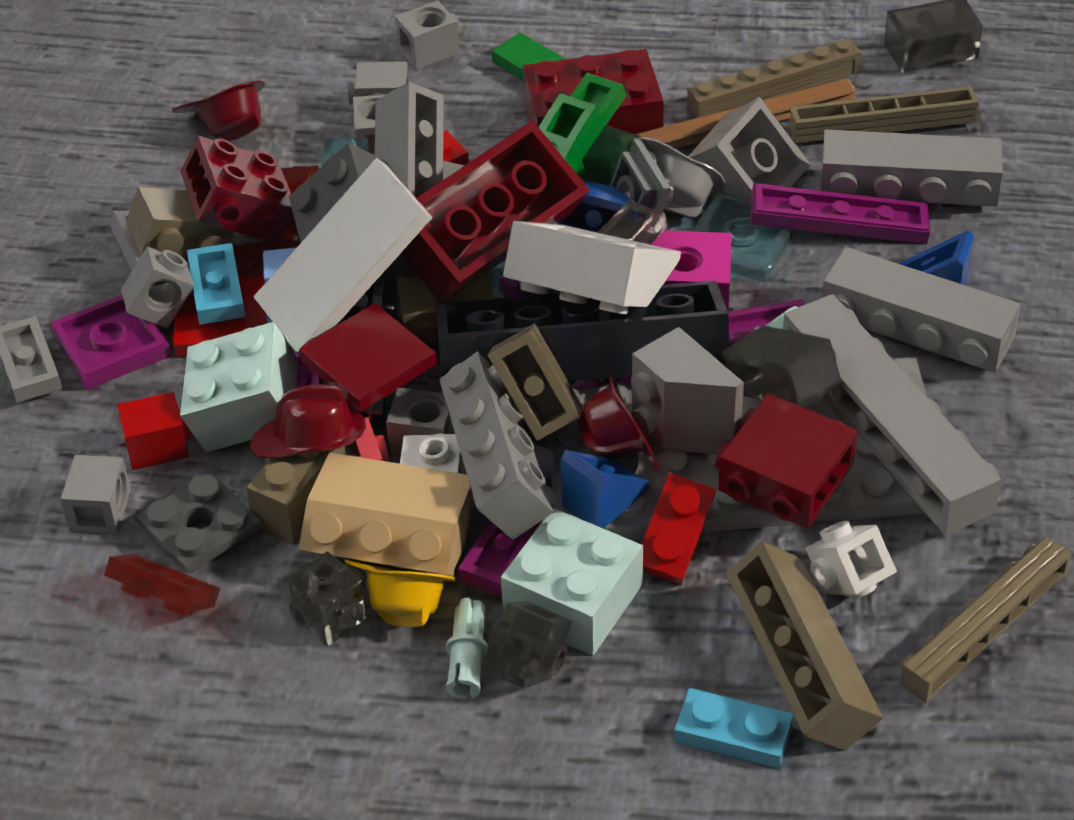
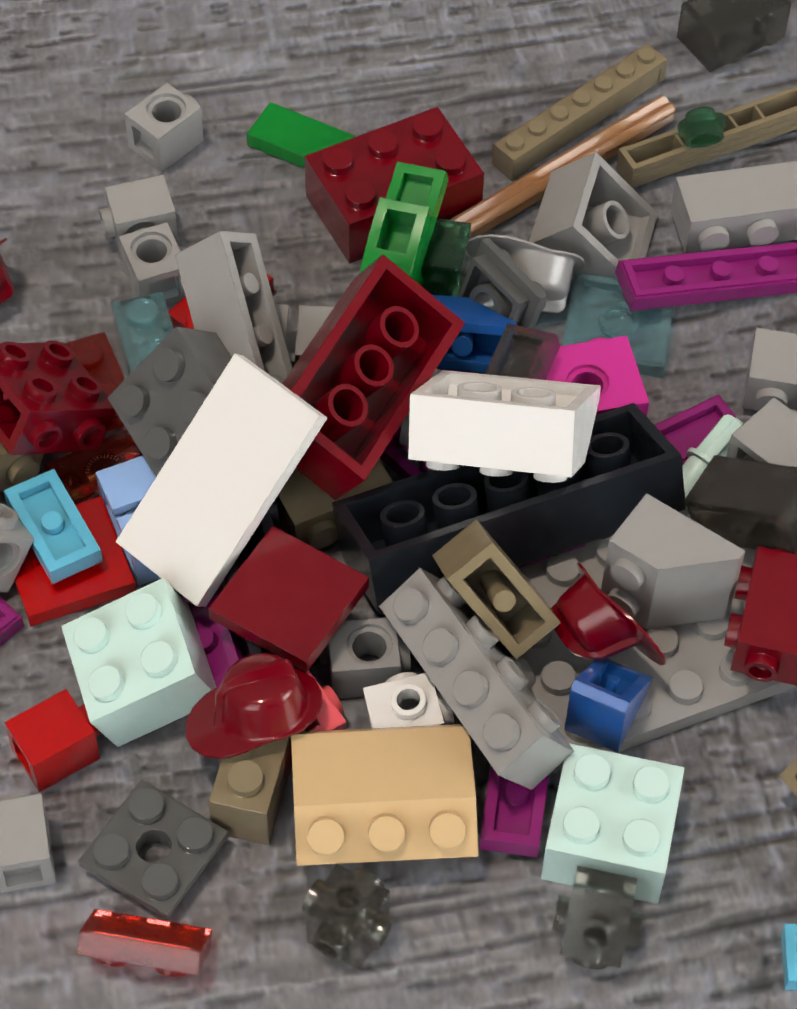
camera: 20 degrees left, 10 degrees up
yellow piece [343,558,455,627] -> none
light aqua axle [446,598,488,700] -> none
red plate [641,472,717,586] -> none
none -> clear green plate [677,107,727,148]

